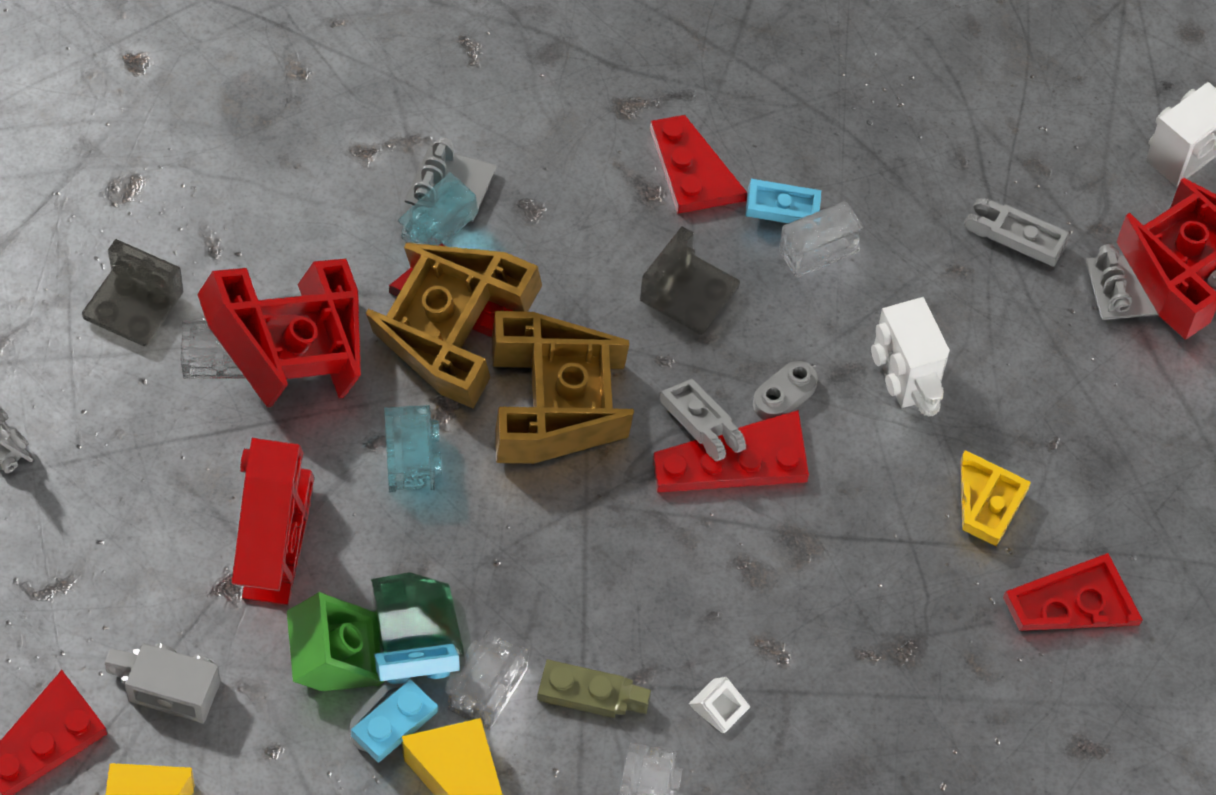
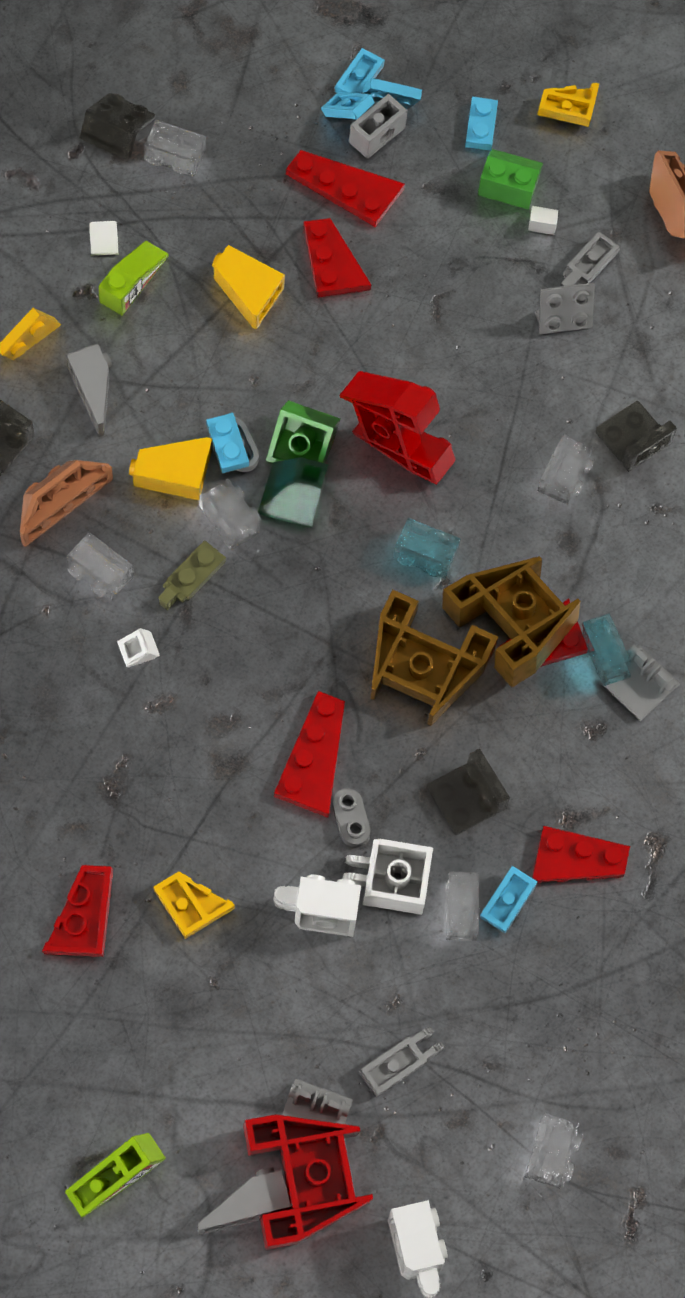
camera: 115 degrees right, 10 degrees up
light grey hinge [105,643,221,723] -> none
red wedge [197,258,361,407] -> none
medium azure plate [374,644,460,684] -> none
light grey hinge [660,378,746,461] -> none
none -> white hinge [343,839,433,915]
none -> clear hinge [524,1112,583,1189]

